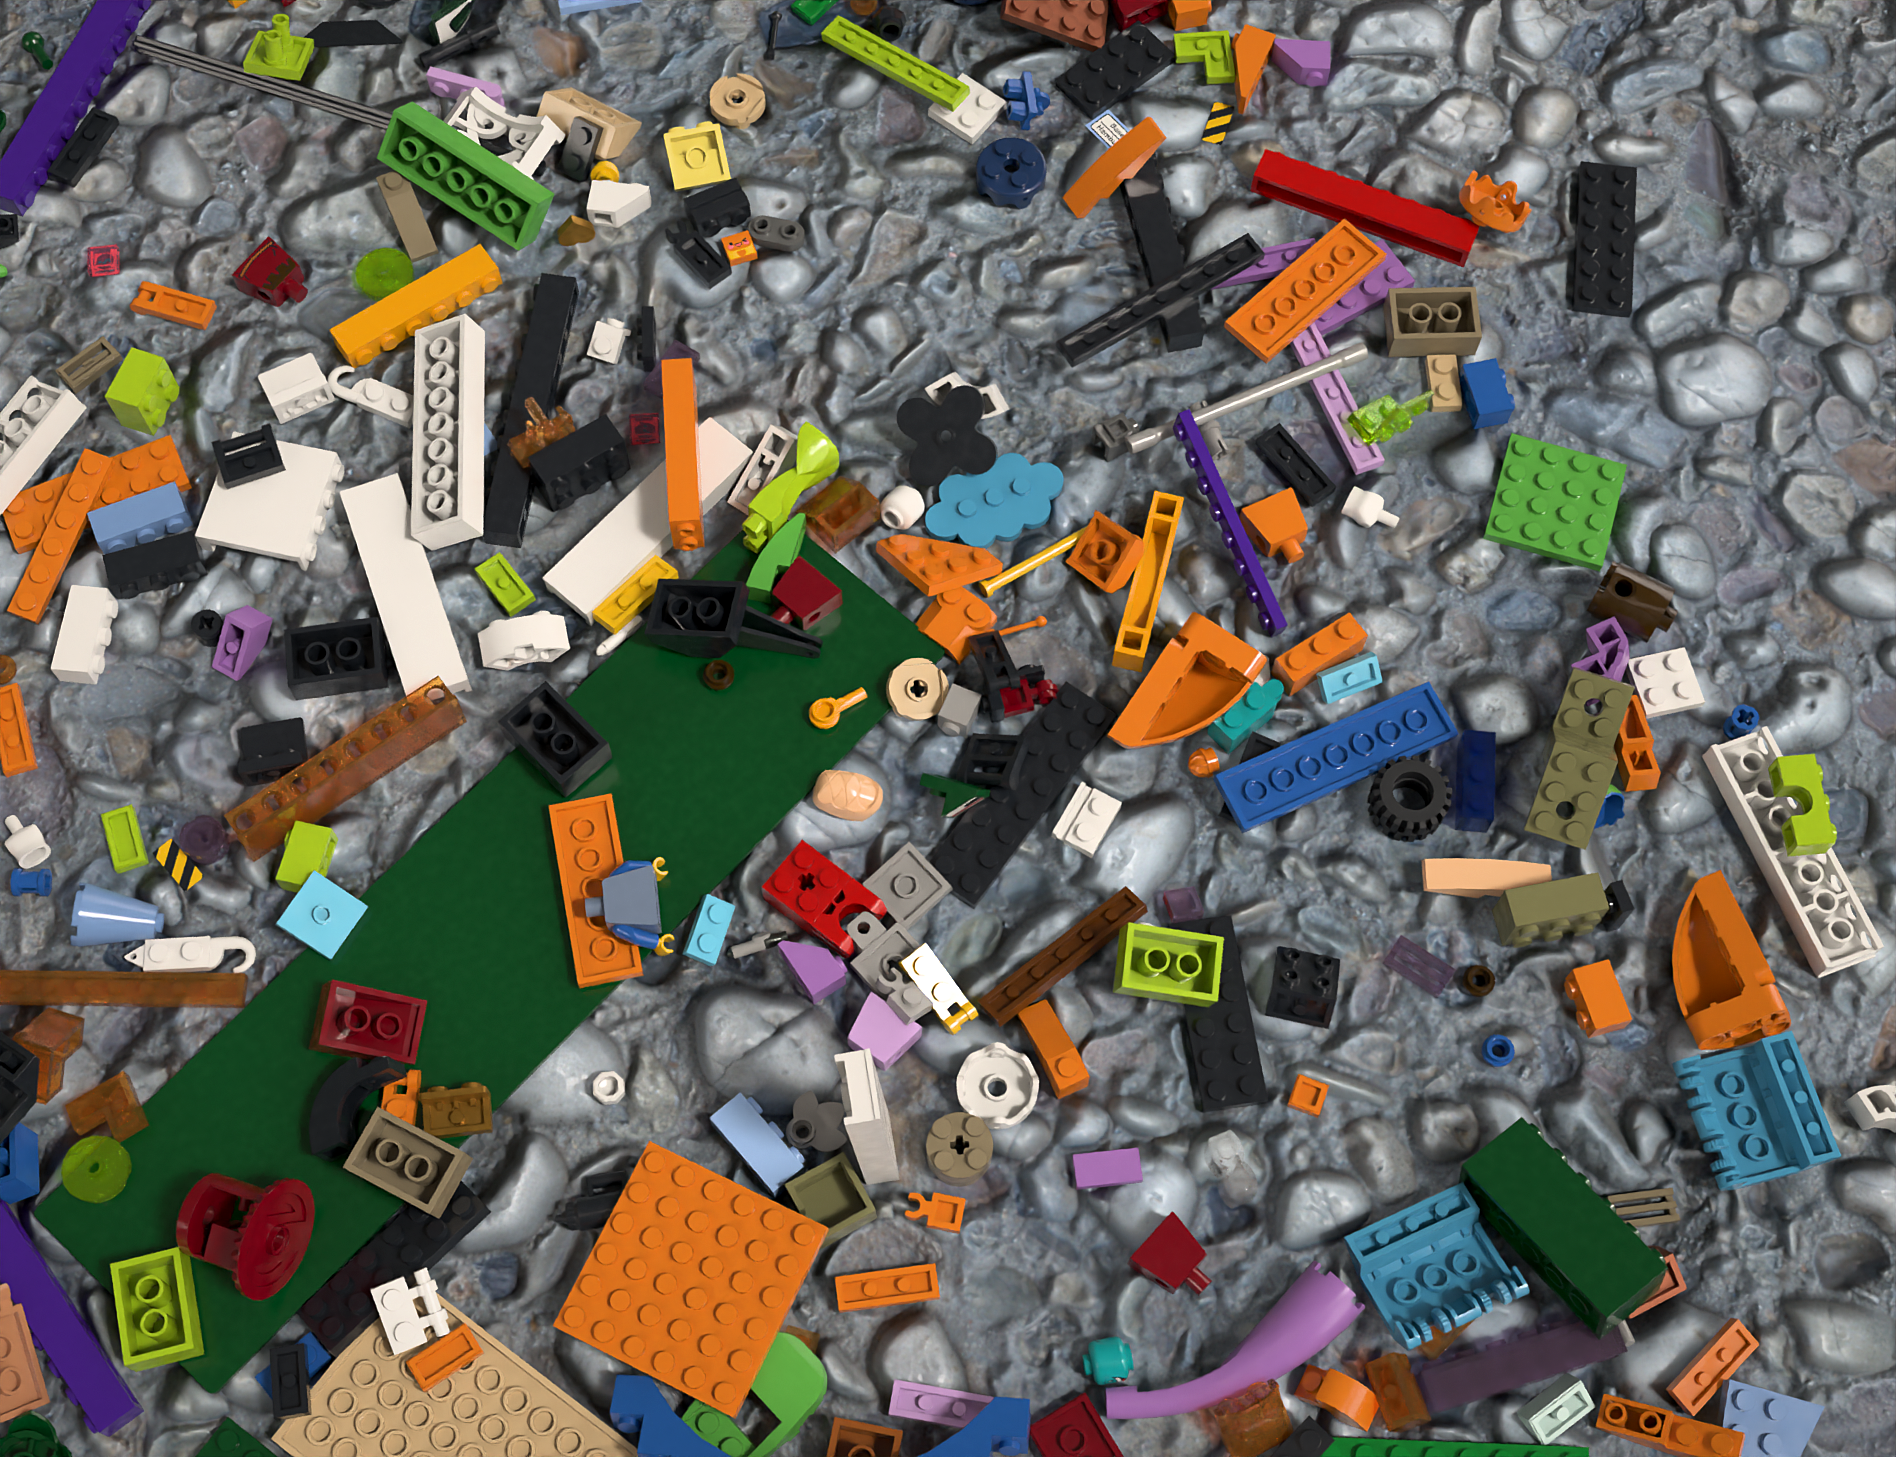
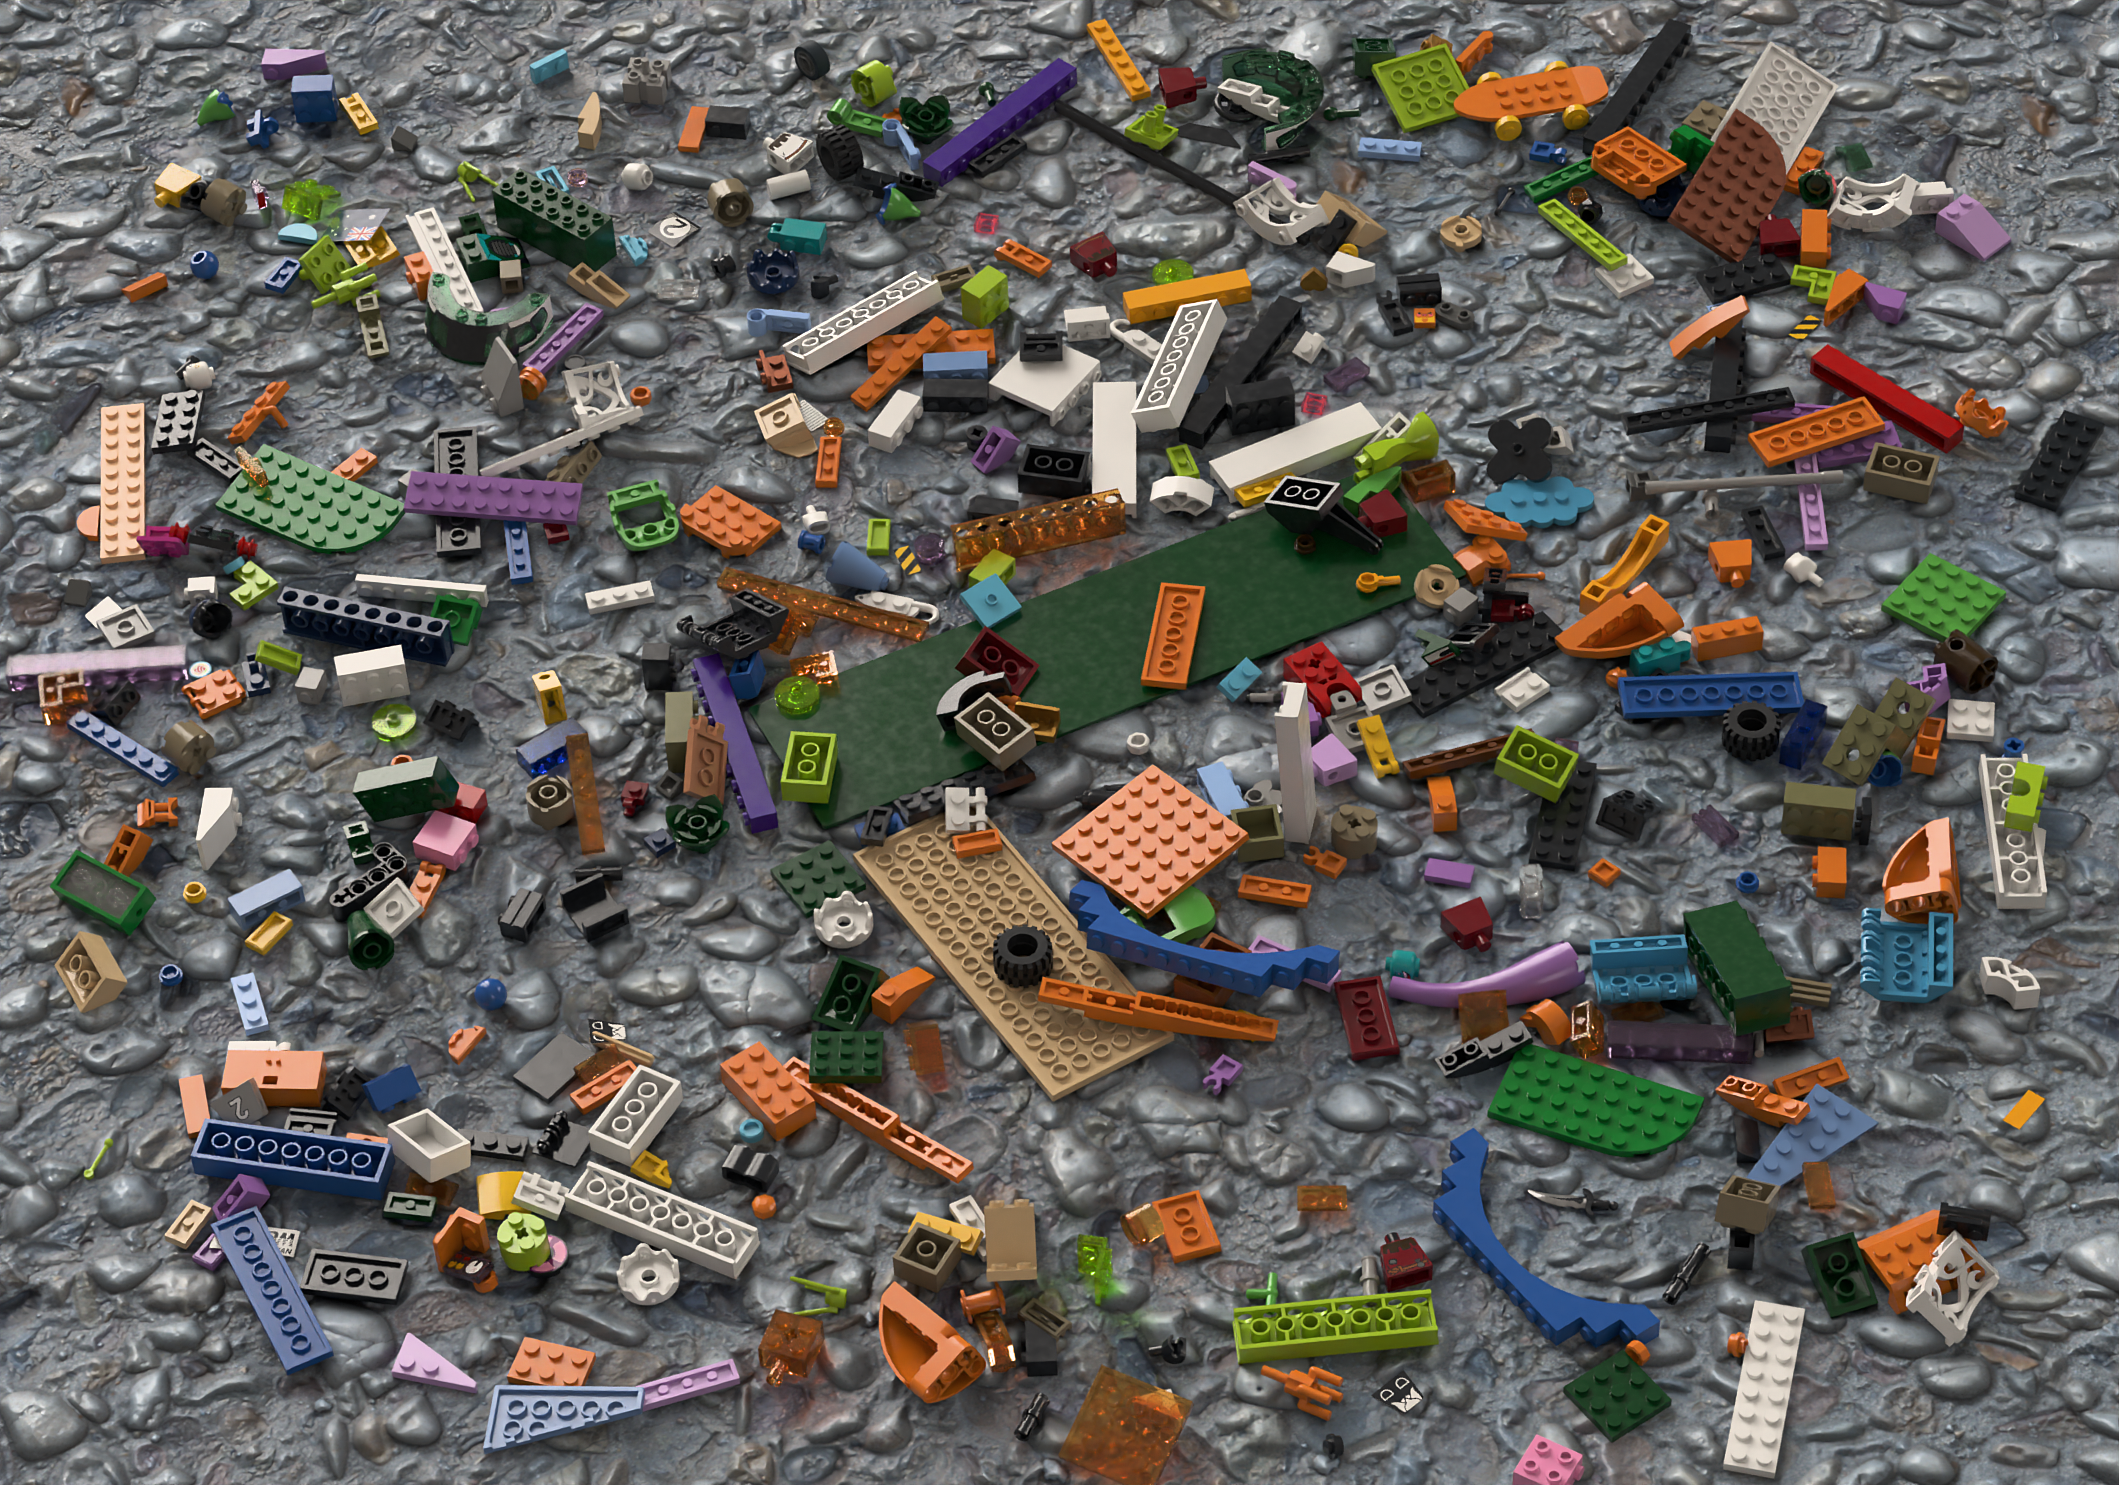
camera: 25 degrees right, 20 degrees down
dark red piece [176,1173,315,1301] -> none
dark tan slope [376,170,439,263] -> none
bright green brick [377,101,555,251] -> none
black brick [498,681,612,798] -> none
clear orange piece [508,397,575,469] -> none
sand blue torso [585,857,674,956] -> none
black plate [637,306,656,372] -> none
orange brick [661,358,705,551] -> none
light yellow plate [663,121,731,192] -> none
light nougat piece [812,770,883,822] -> none
light grey plate [875,968,934,1025] -> none
white head [880,485,924,530] -> none
white plate [956,1042,1039,1130] -> none
dark blue plate [976,138,1047,209] -> none
yellow bar [979,525,1088,598] -> none
blue hips [1003,71,1050,130] -> none
orange slope [1065,510,1144,594] -> none
dark purple plate [1173,409,1288,638] -> none
medium azure plate [1316,652,1383,704] -> none
clear neon green bracket [1346,389,1434,446] -> none
light nougat slope [1422,858,1552,898] -> none
tan plate [1425,355,1463,412] -> none
blue brick [1459,358,1515,429] -> none
dark brown plate [1462,965,1495,997] -> none
light aqua slope [1517,1373,1595,1446] -> none

